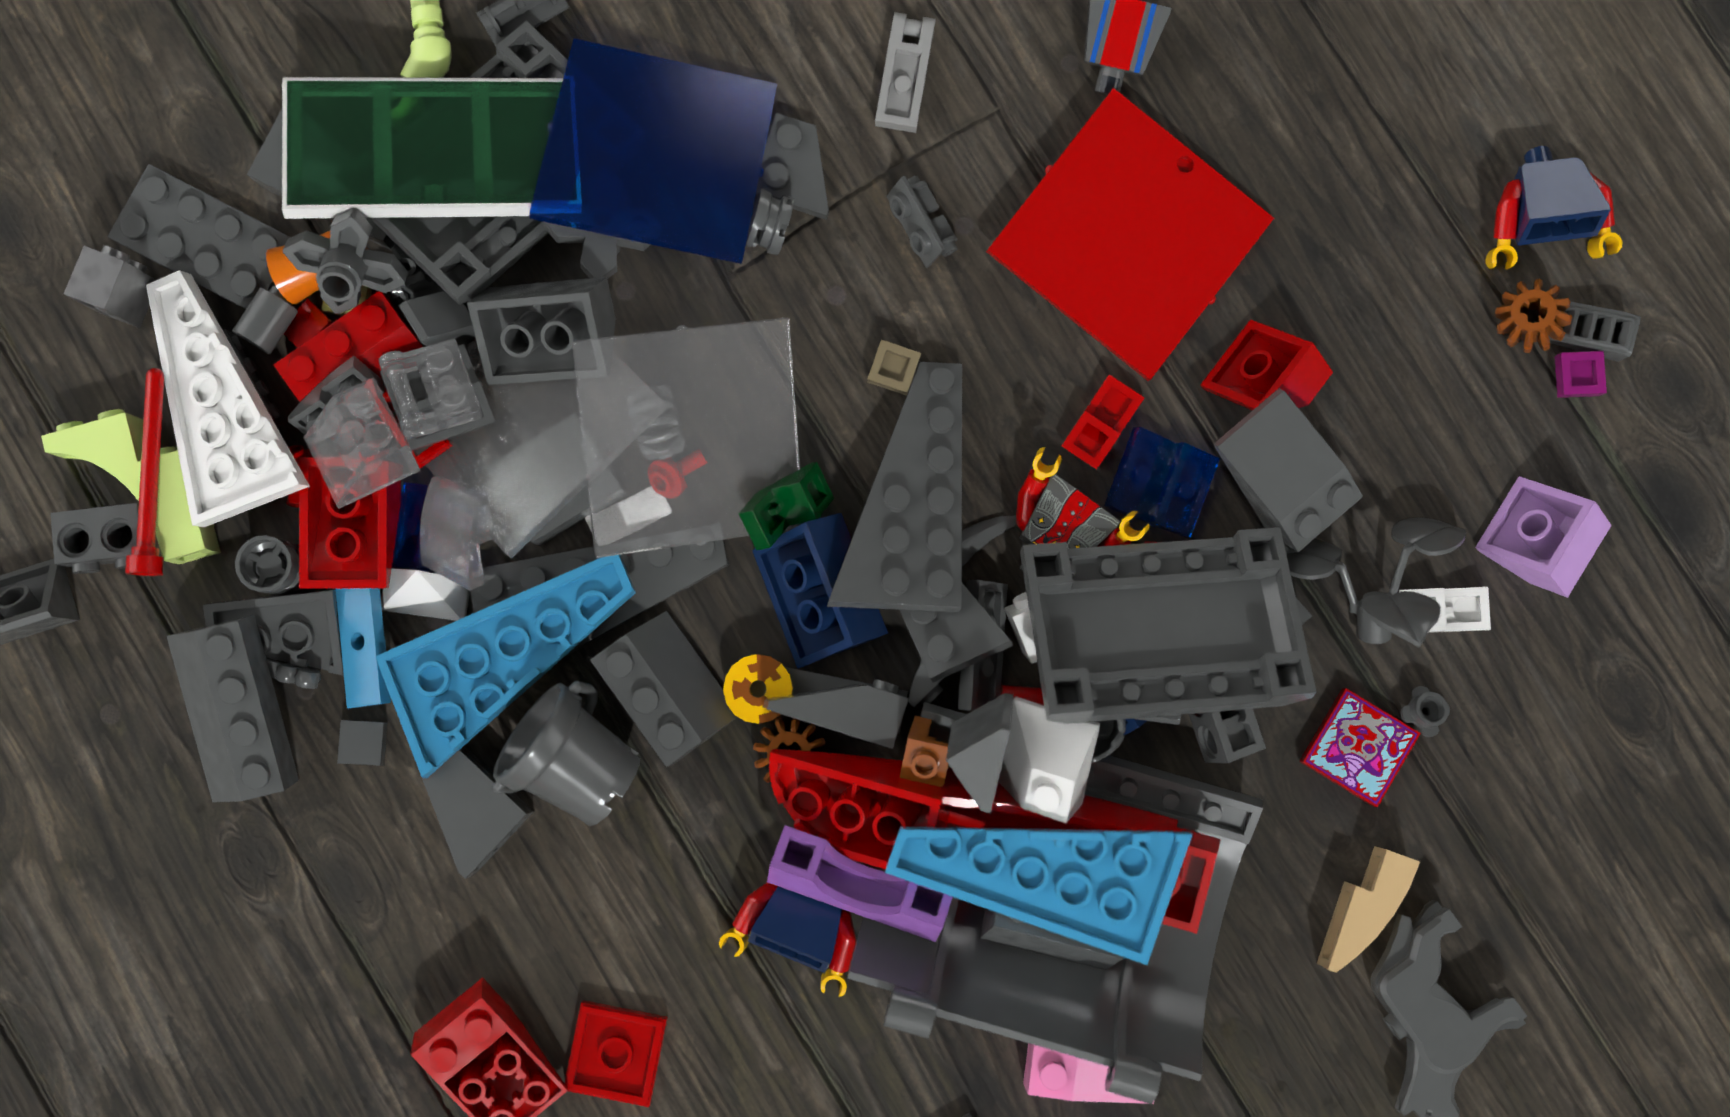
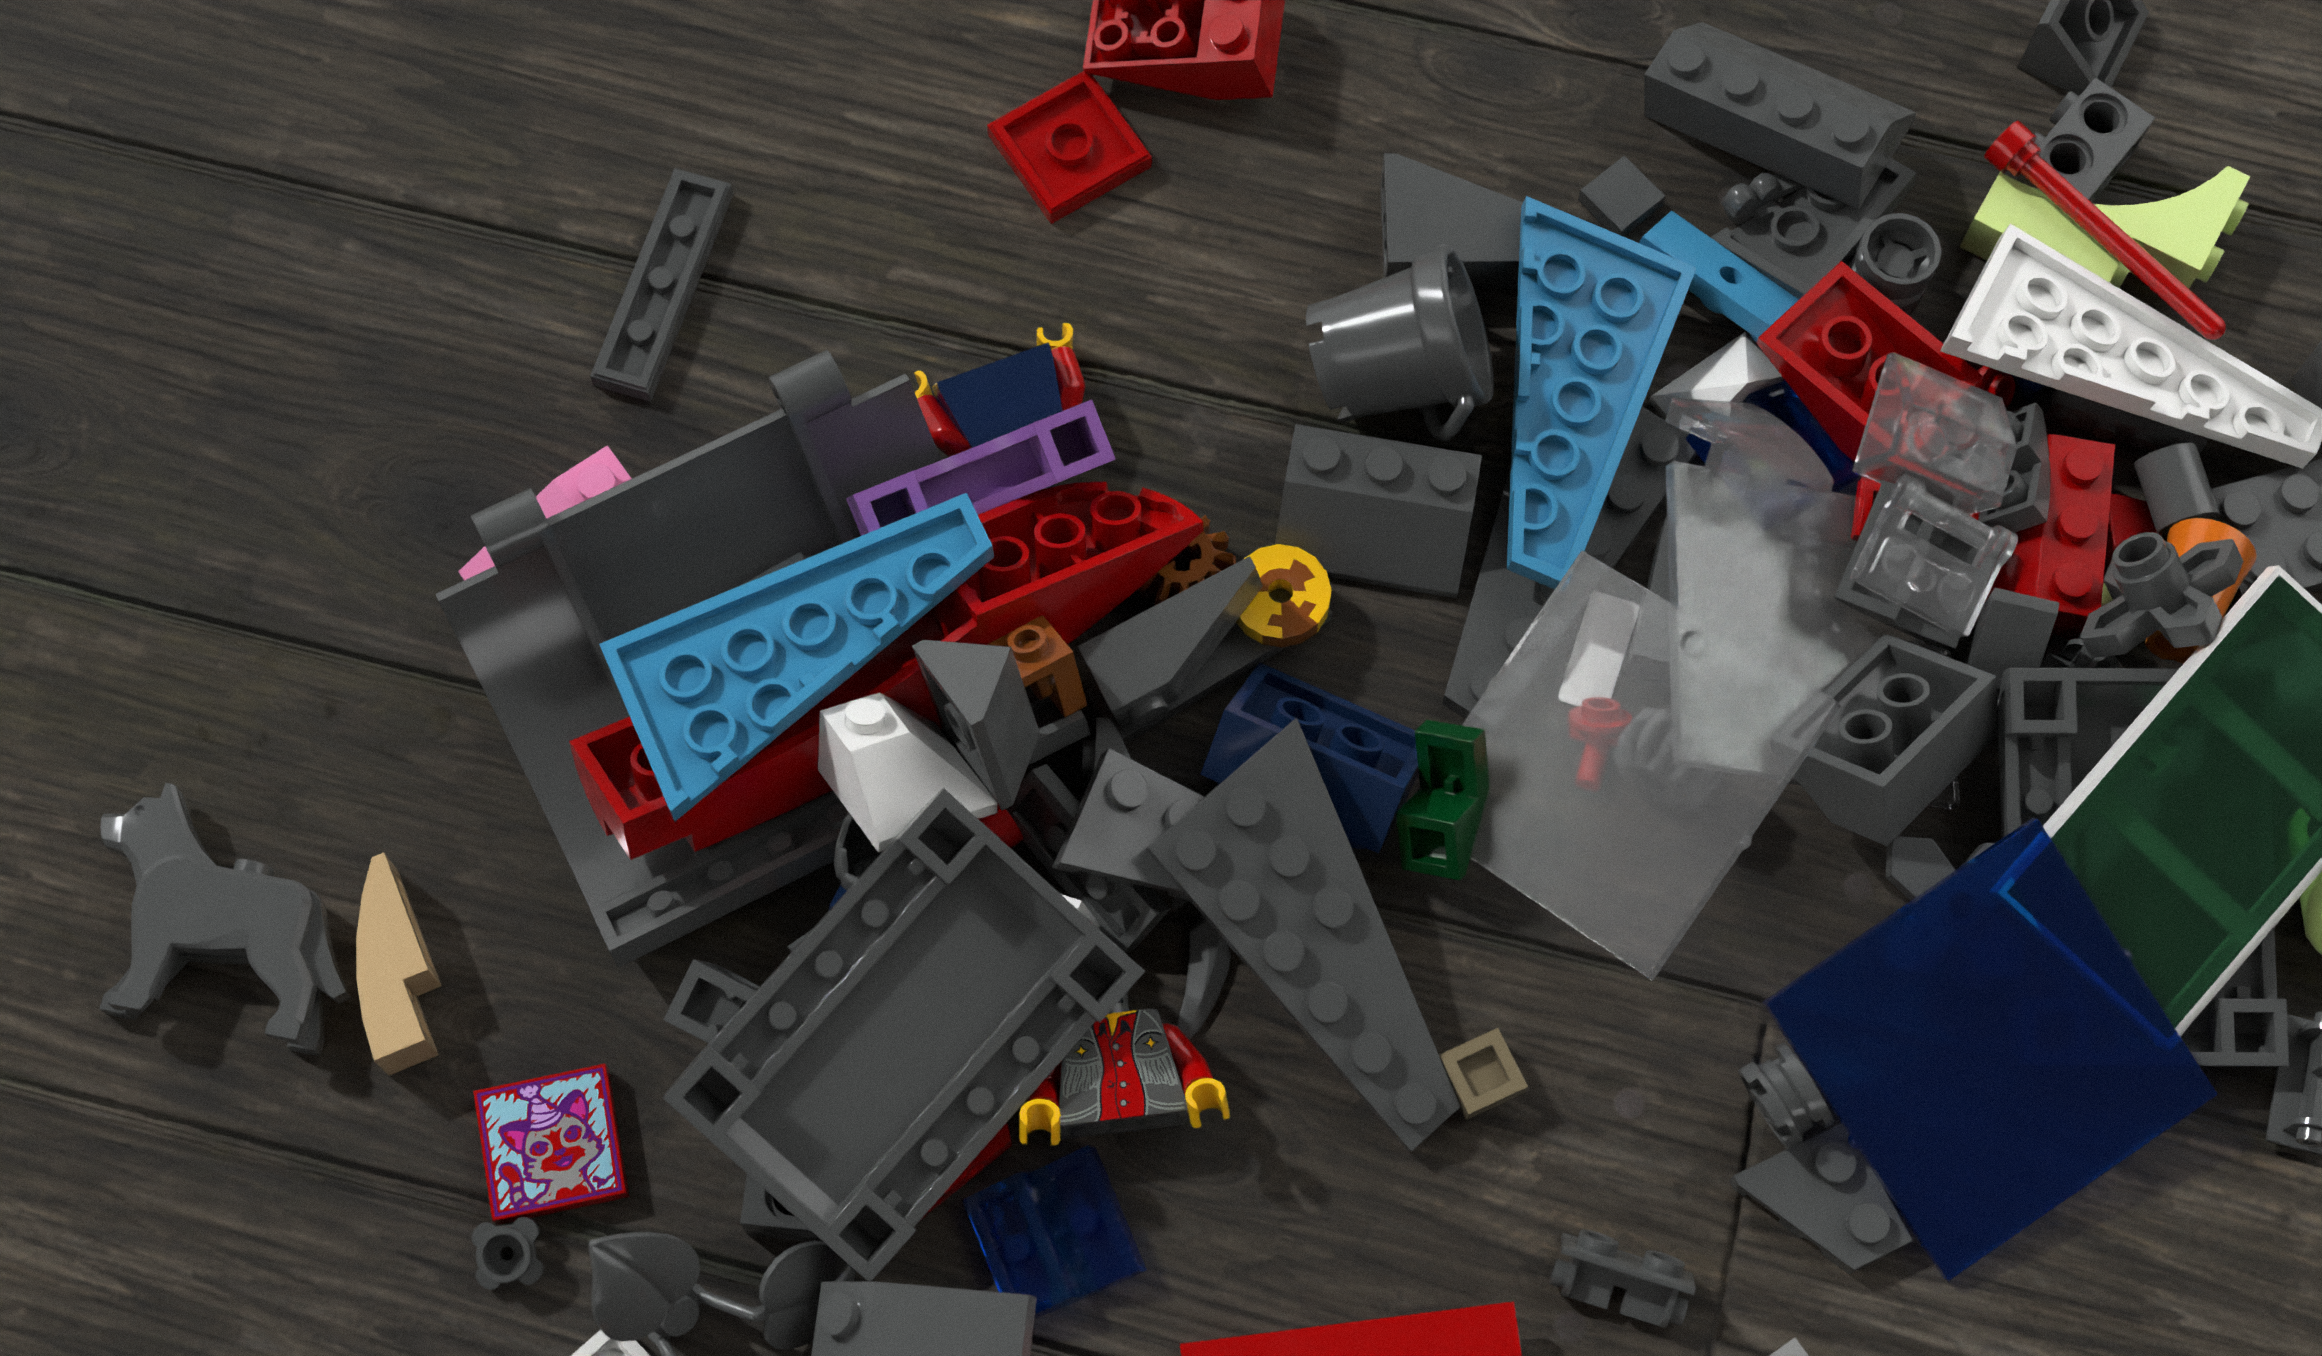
camera: 135 degrees right, 15 degrees down
red slope [1061,374,1145,470] -> none

